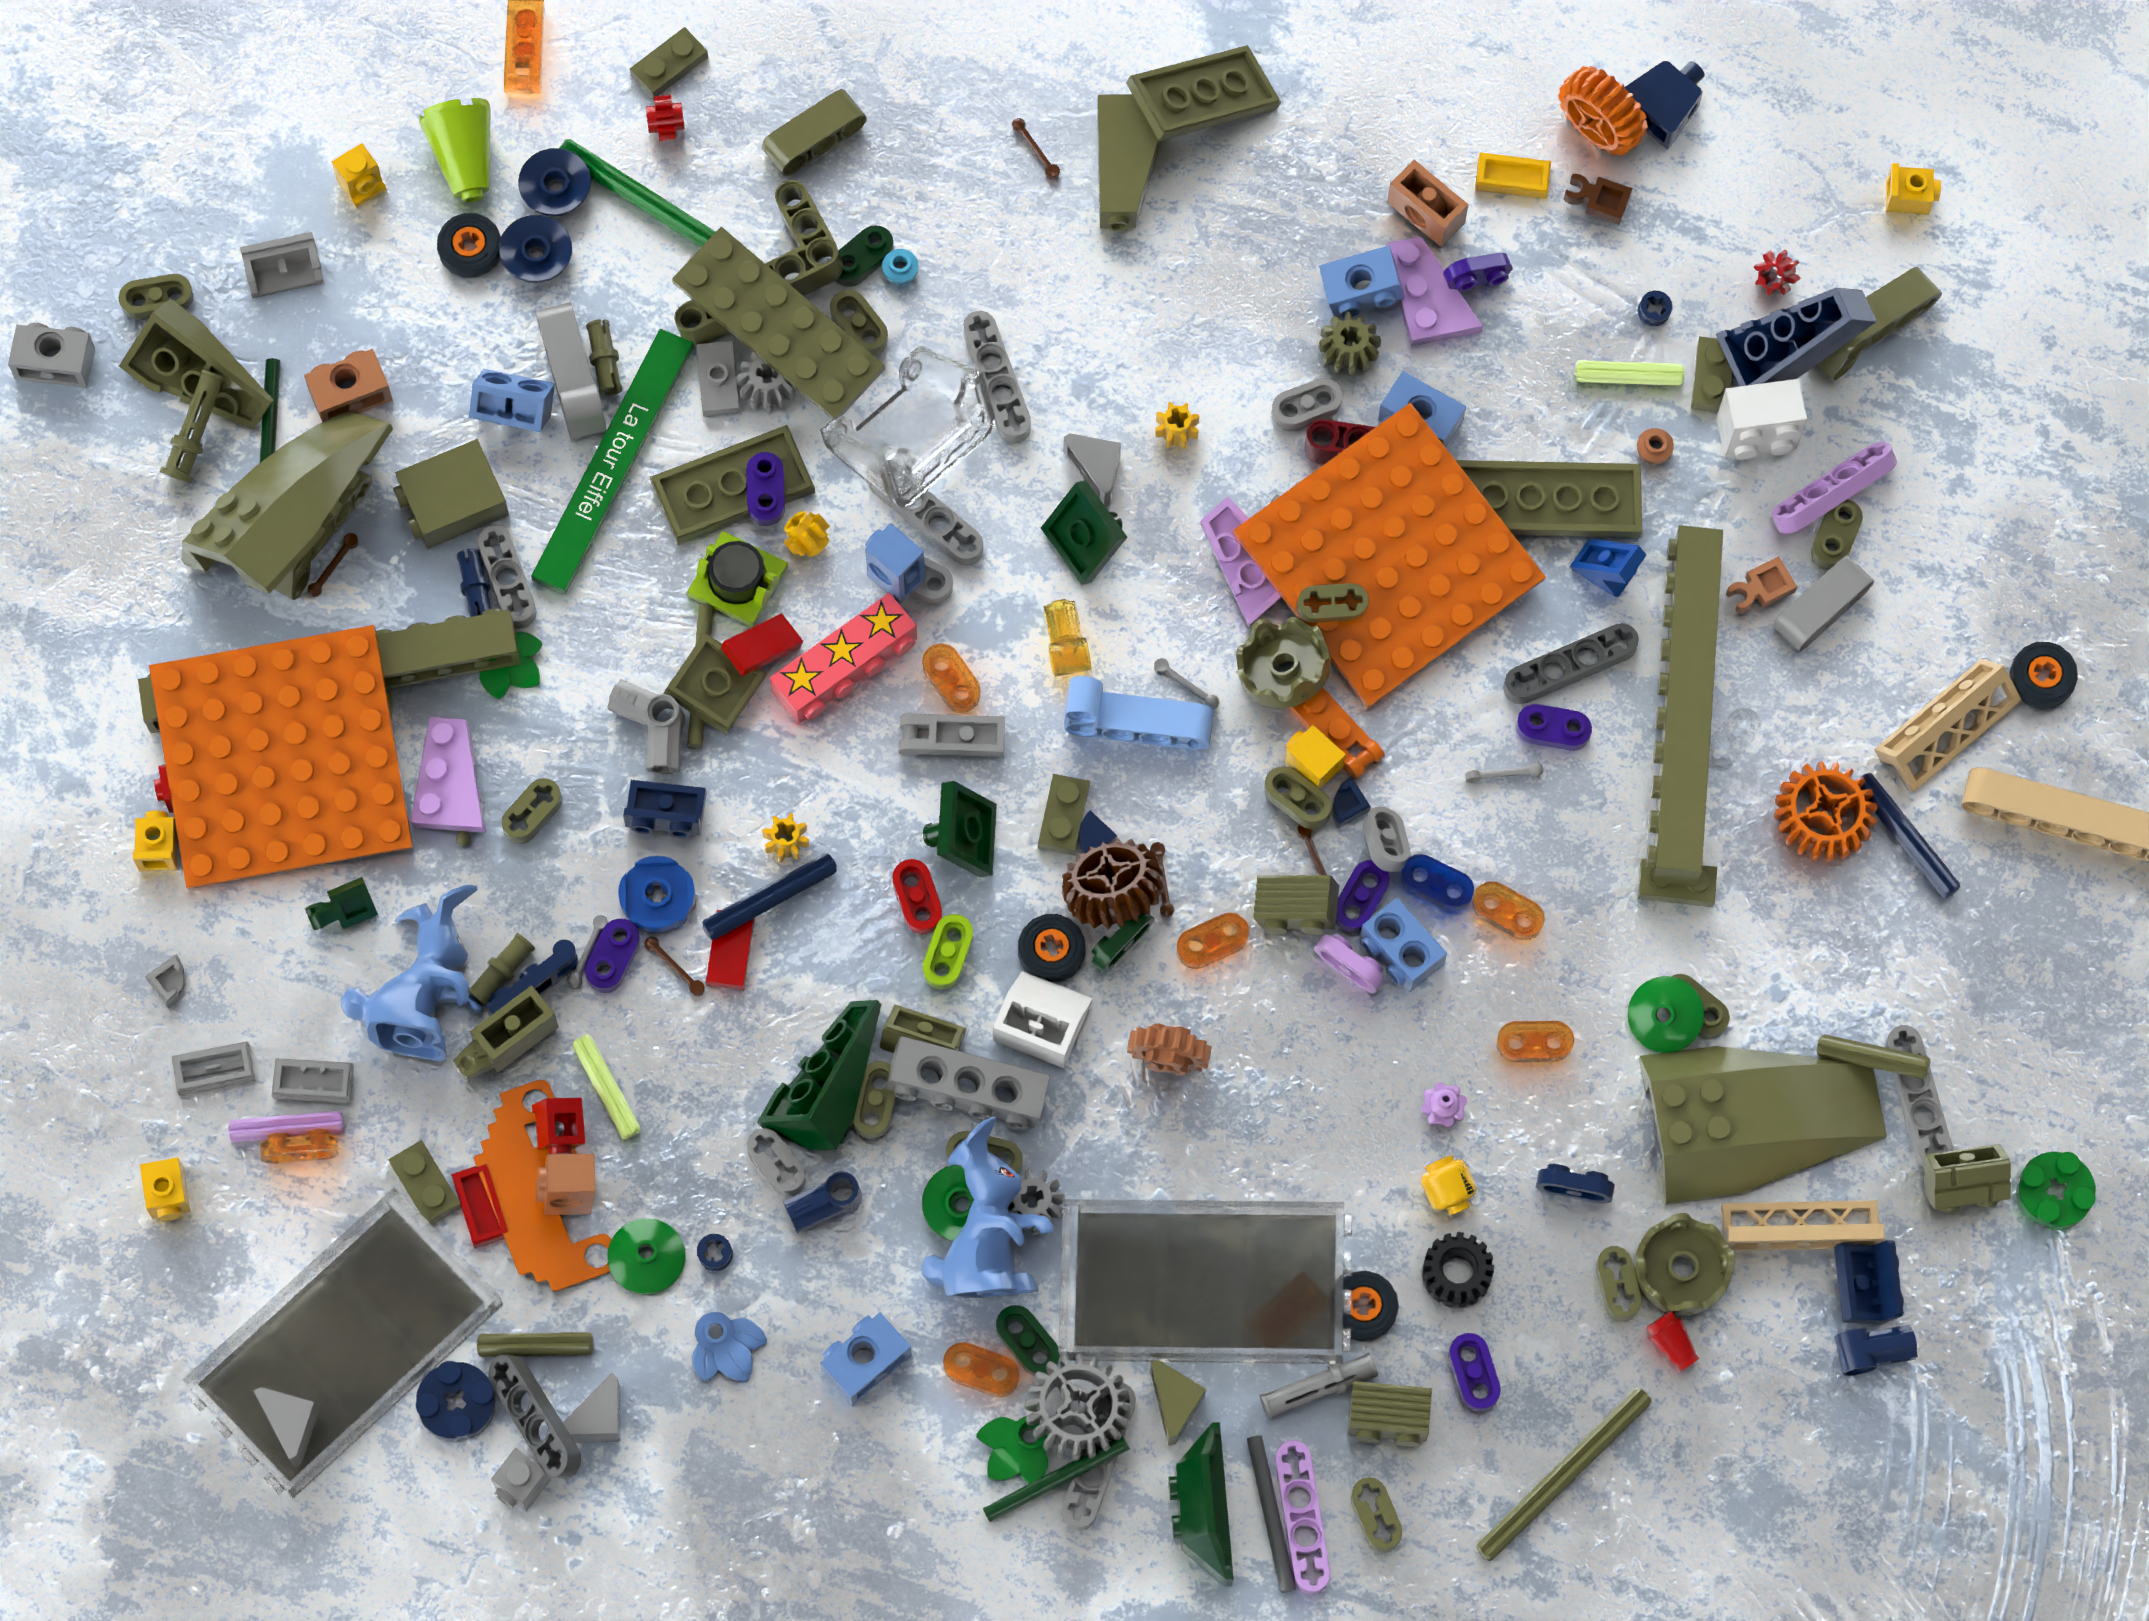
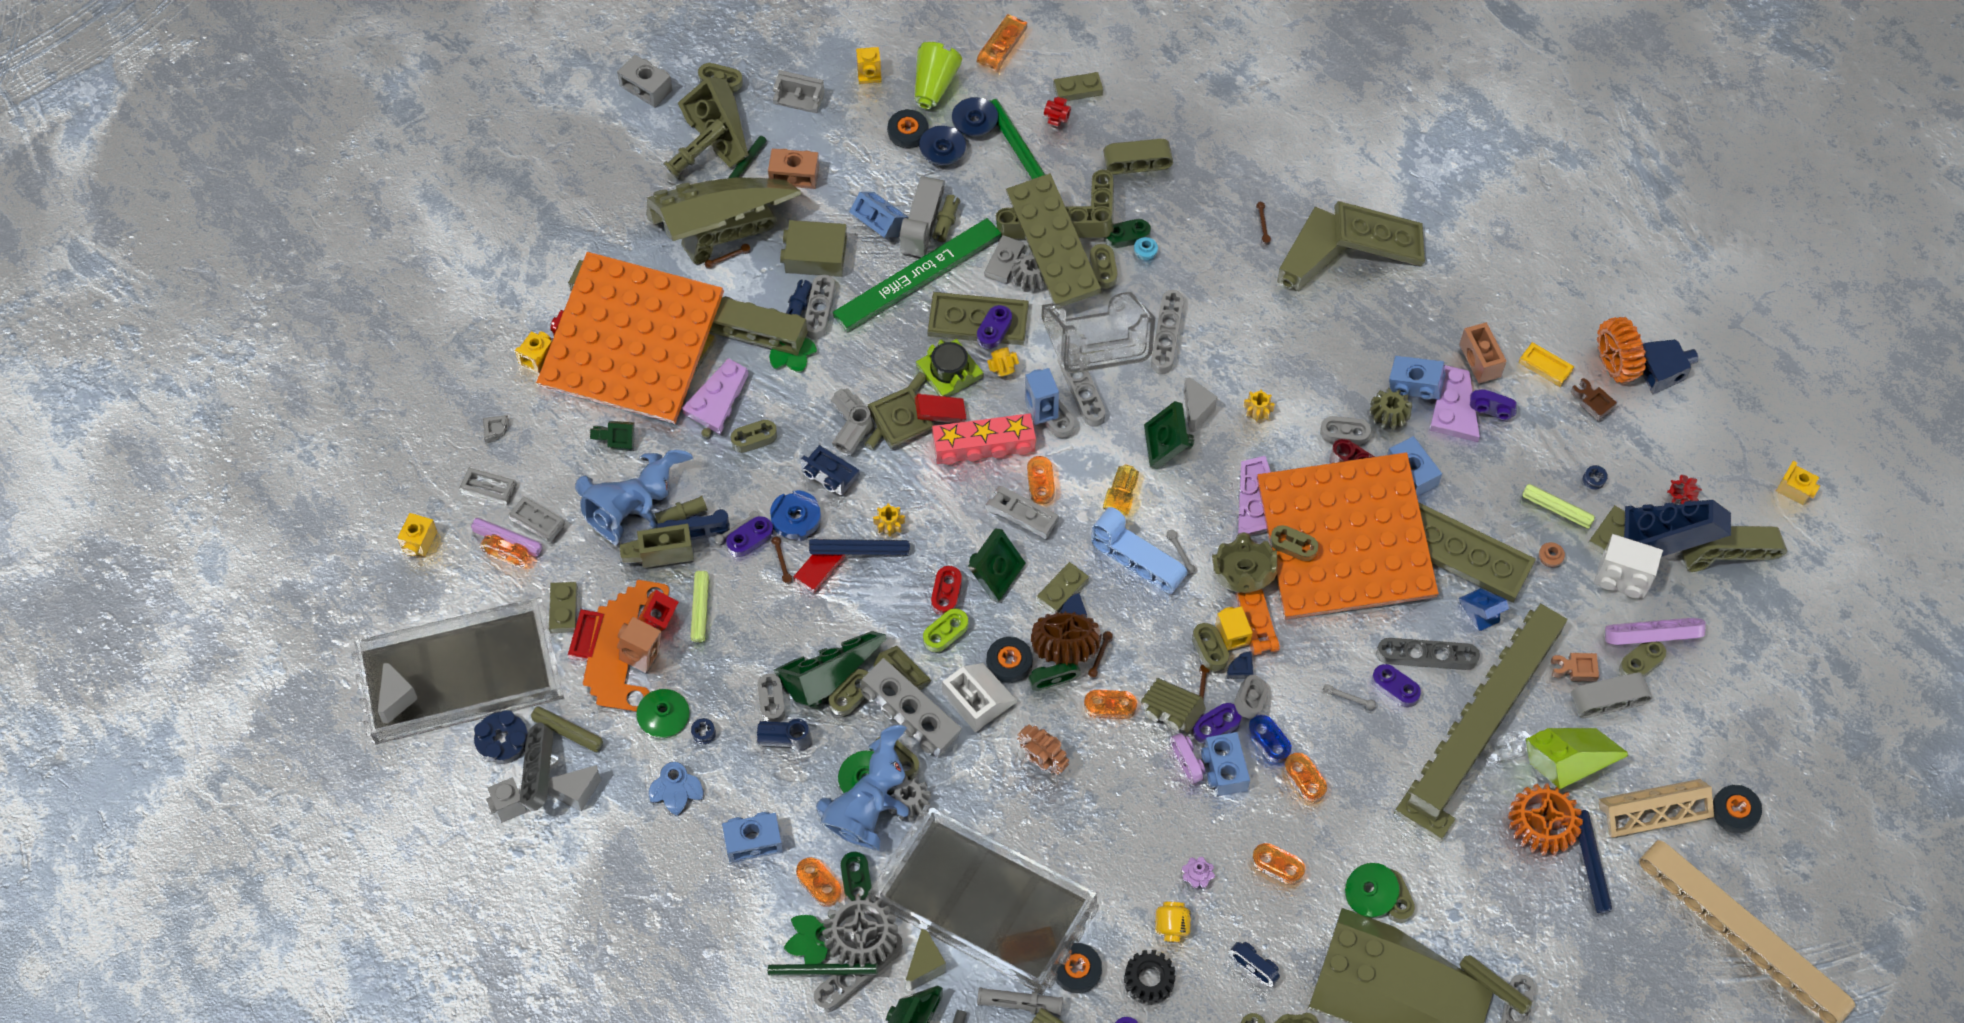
camera: 30 degrees right, 10 degrees down
none -> lime slope [1525,728,1628,789]

